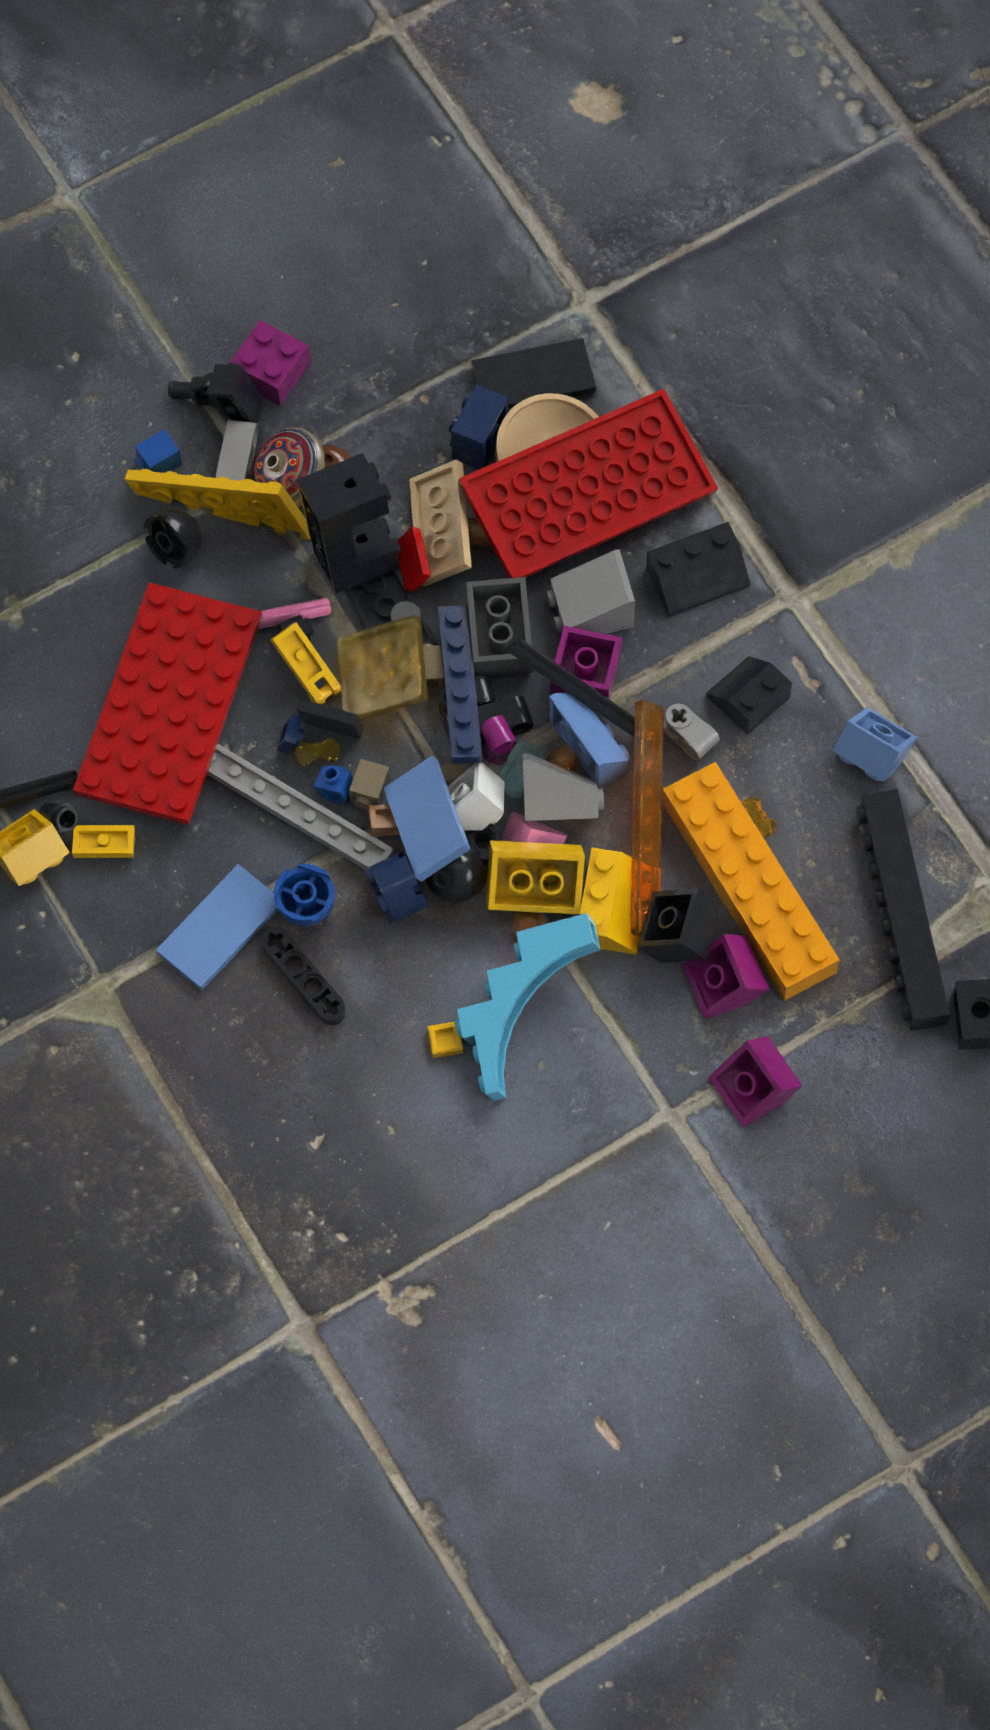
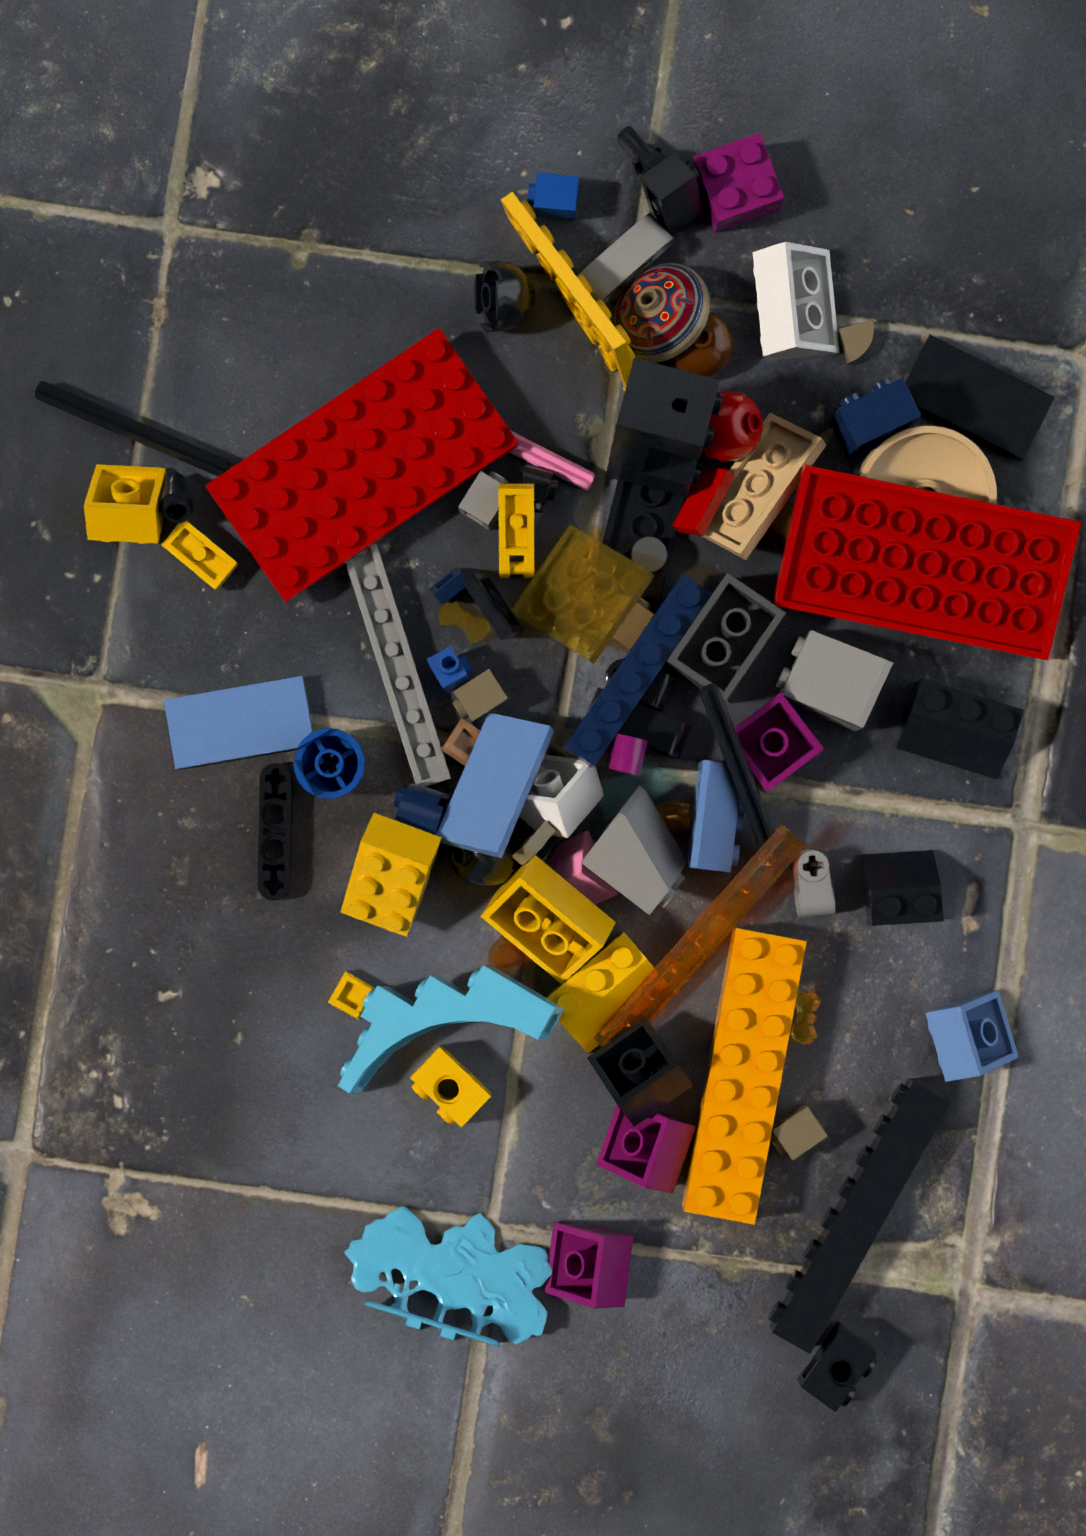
camera: 40 degrees right, 20 degrees up
none -> yellow brick [340,813,442,937]
none -> medium azure plant [345,1206,553,1347]
none -> yellow brick [410,1044,492,1128]
none -> light grey brick [458,471,509,530]
none -> dark tan tile [512,821,556,866]
none -> red cylinder [702,391,763,462]
none -> white slope [753,242,840,359]
none -> dark tan brick [770,1103,828,1161]
none -> dark tan tile [838,319,874,365]

